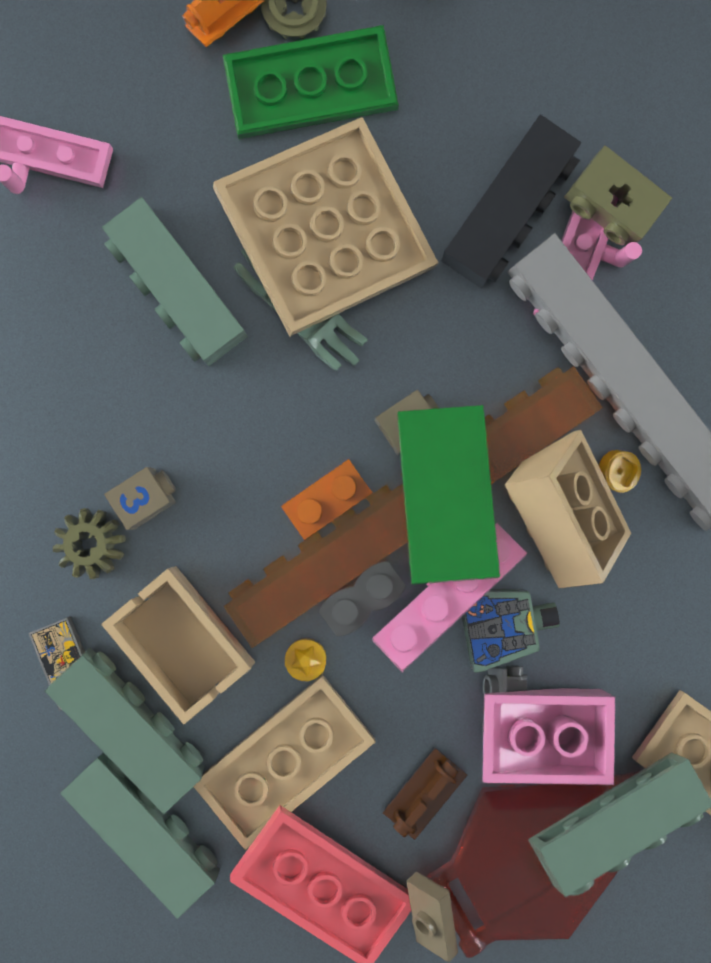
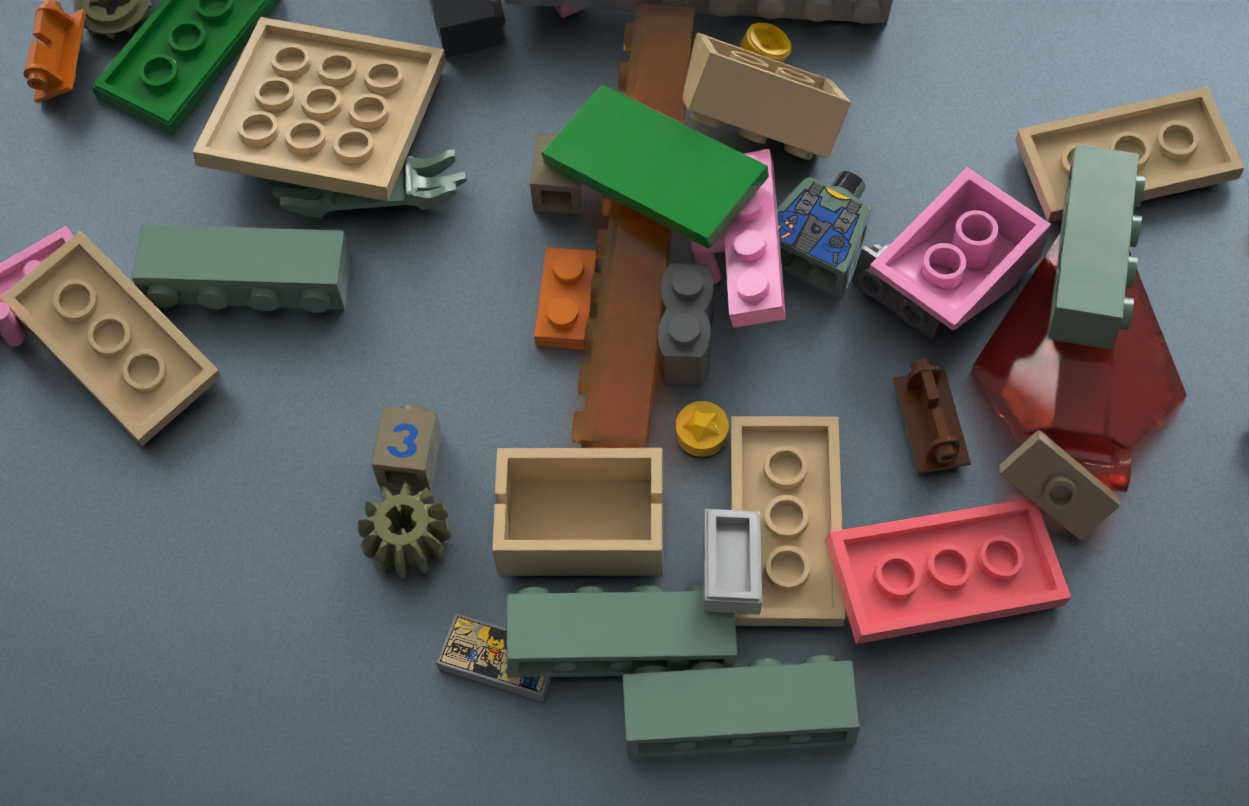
camera: 50 degrees left, 25 degrees down
none -> tan plate [0,231,222,446]
none -> light grey tile [703,509,762,615]

